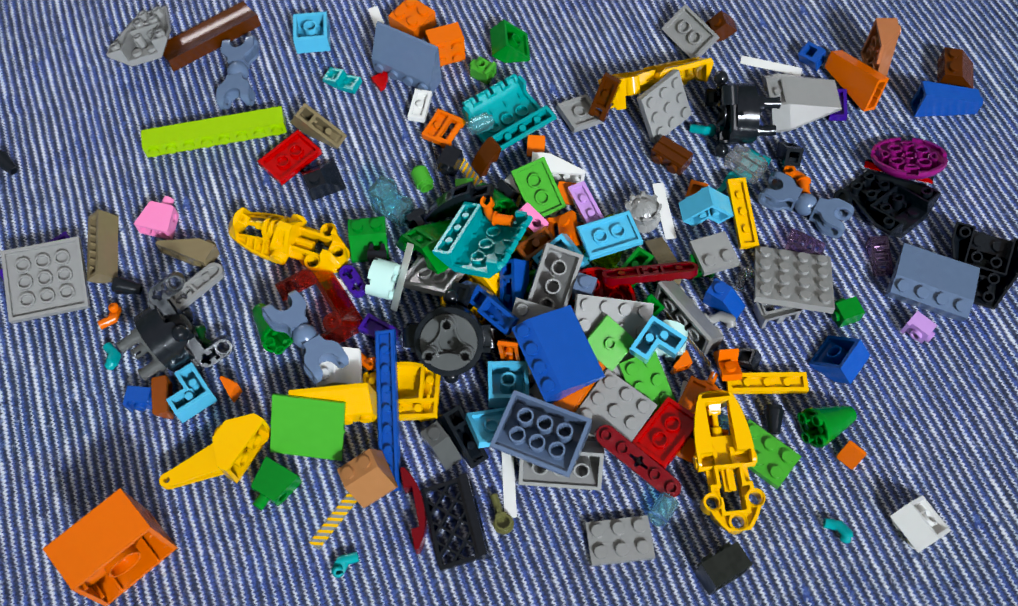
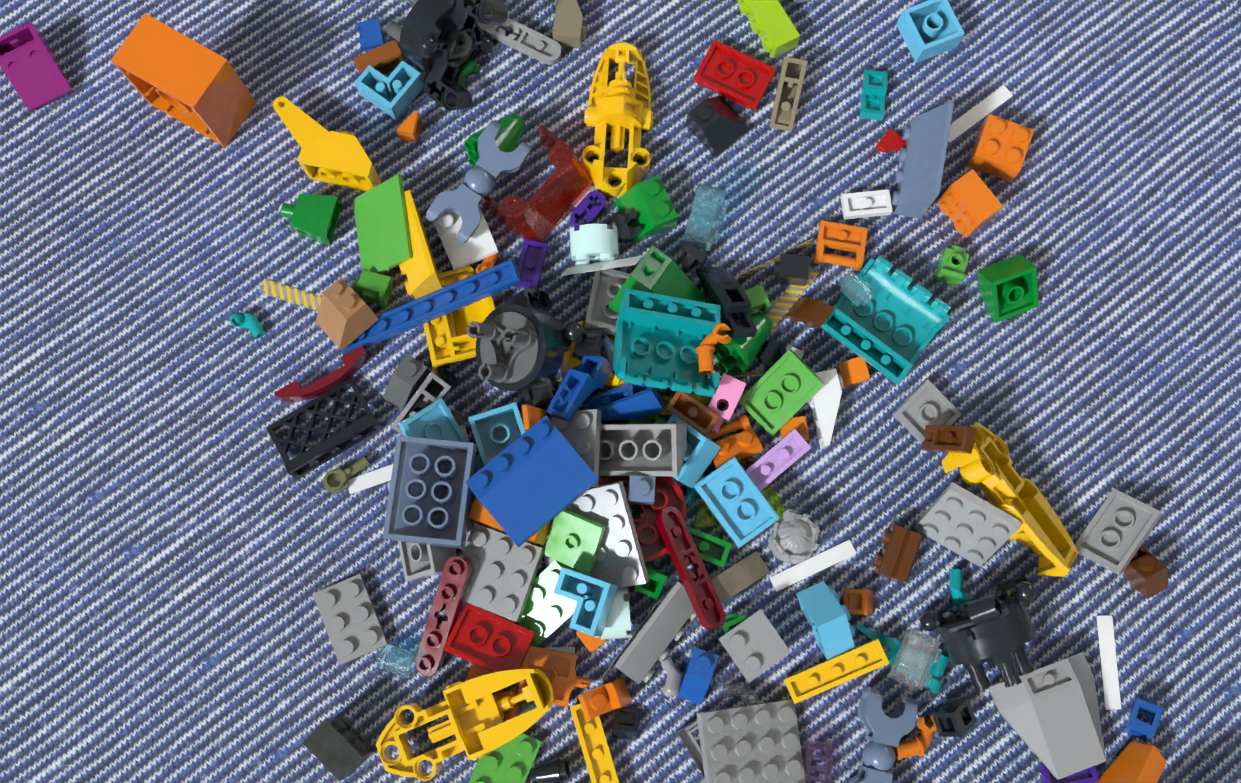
camera: 70 degrees right, 15 degrees up
bright green brick [410,165,433,193] -> none
none -> bright green brick [353,270,393,309]

